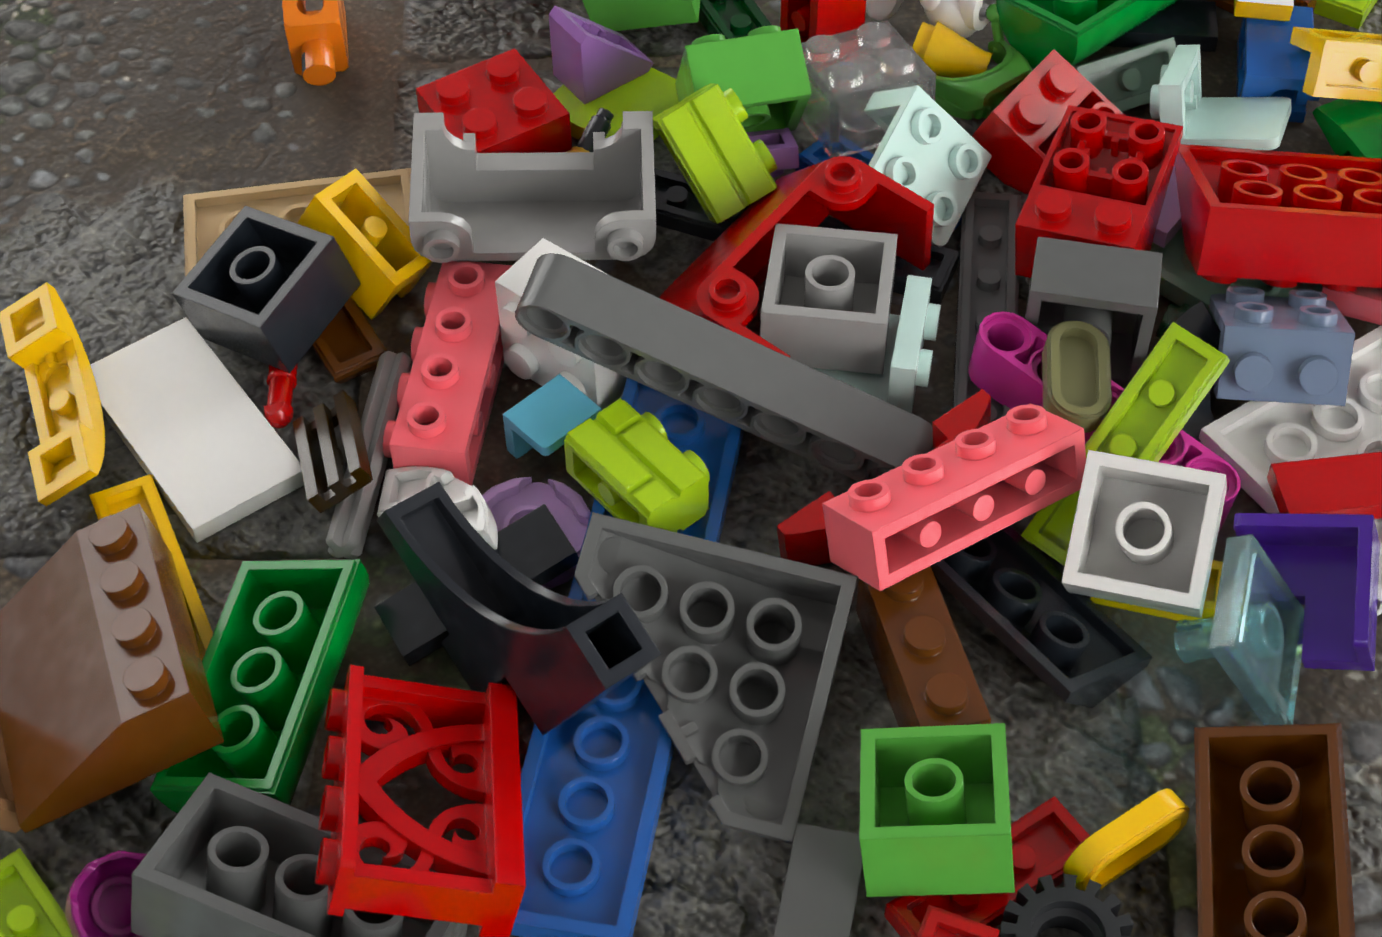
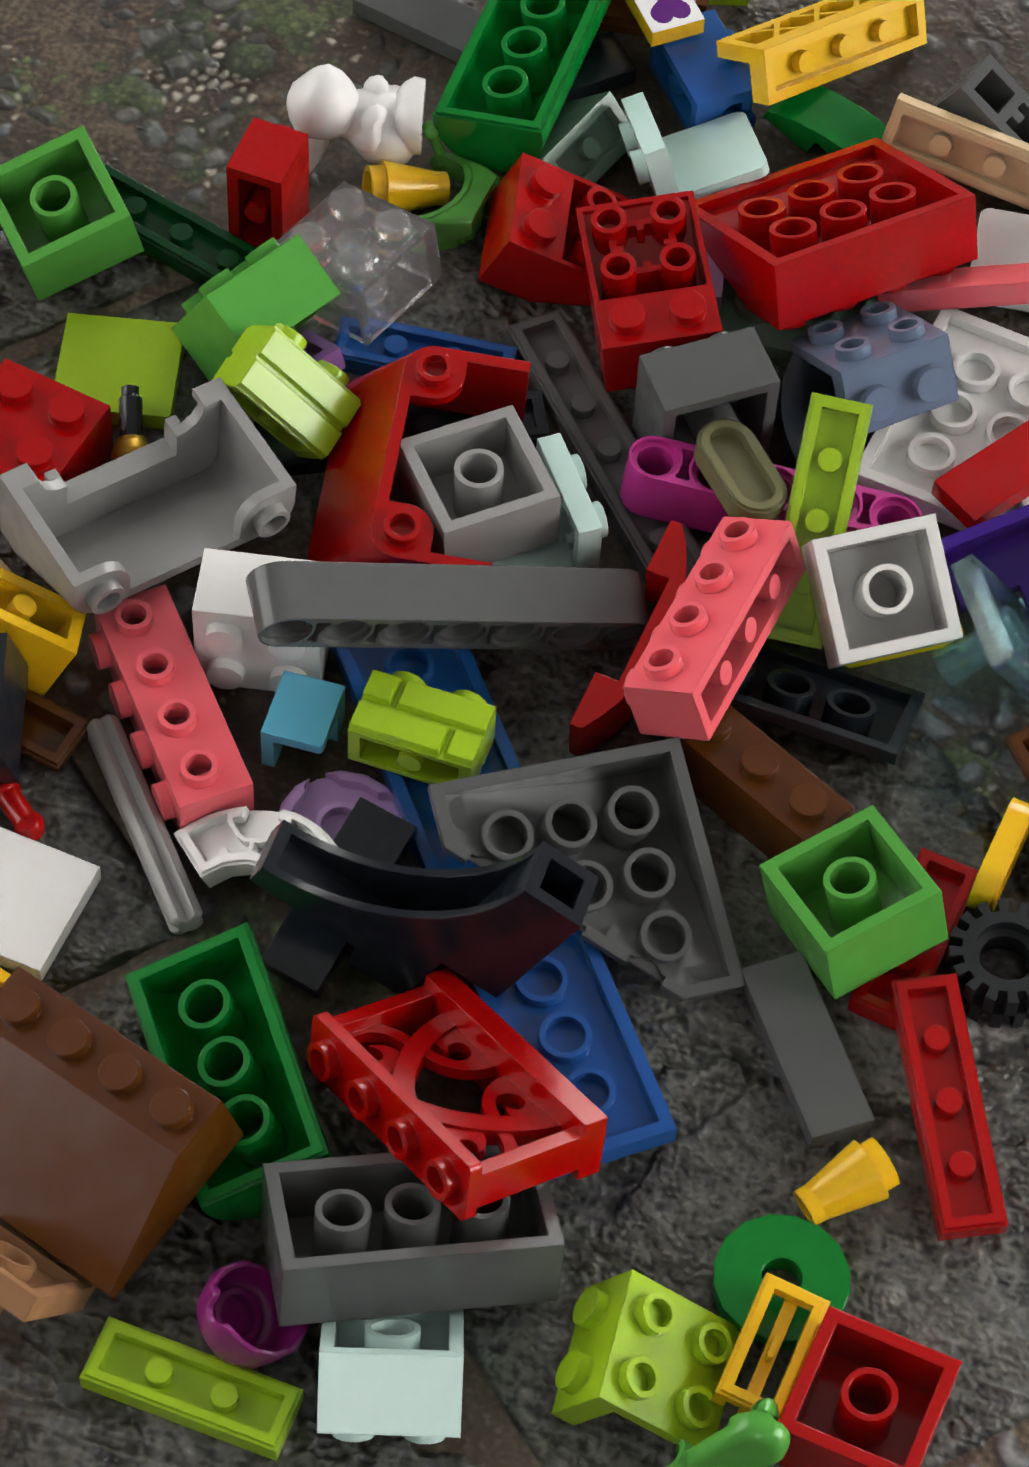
camera: 35 degrees left, 5 degrees up
dark brown tile [293,390,373,513] -> none
medium lavender slope [549,6,654,104] -> none
light aqua bracket [864,85,992,246] -> none

